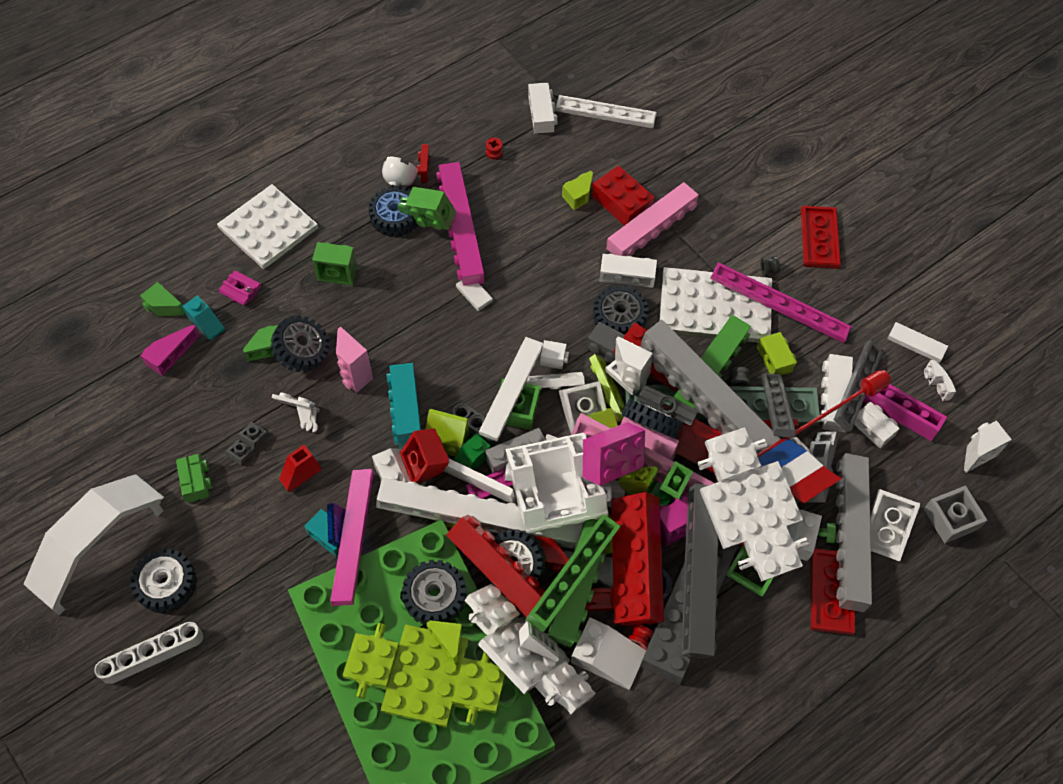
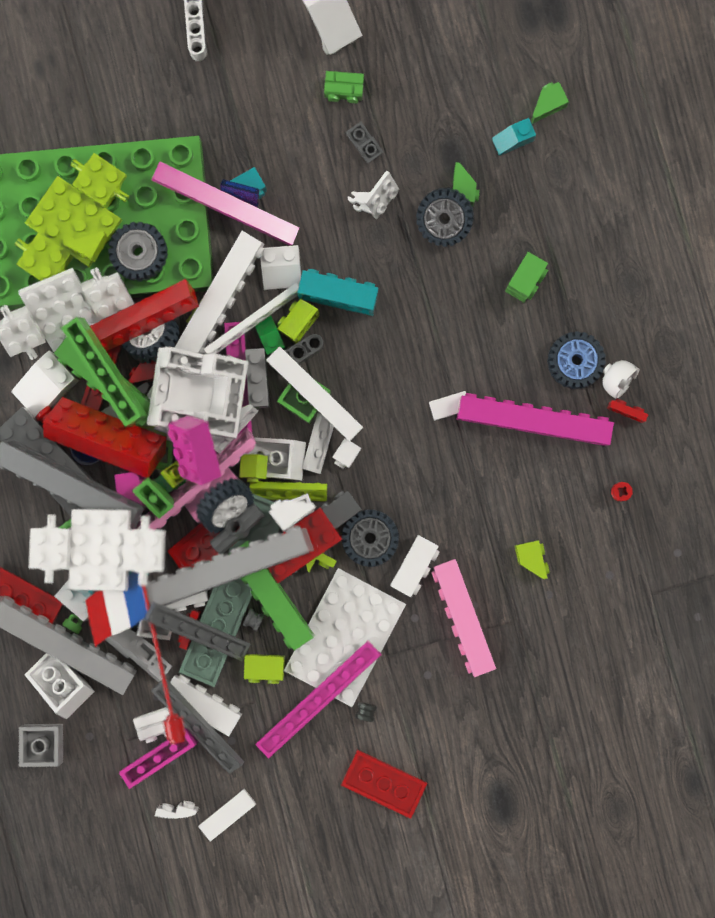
camera: 120 degrees right, 25 degrees up
wheel [130,548,197,613] -> none
dark pink slope [141,325,200,376] -> none
white plate [217,184,318,269] -> none
dark pink piece [219,271,262,306] -> none
red slope [279,445,322,493] -> none
bright pink slope [336,327,373,393] -> none
bright green brick [397,187,456,230] -> none
red slope [399,428,450,484] -> none
white slope [519,621,560,662] -> none
white brick [528,83,557,134] -> none
white tile [555,95,657,128] -> none
red brick [592,165,655,226] -> none
white slope [964,421,1012,473] -> none

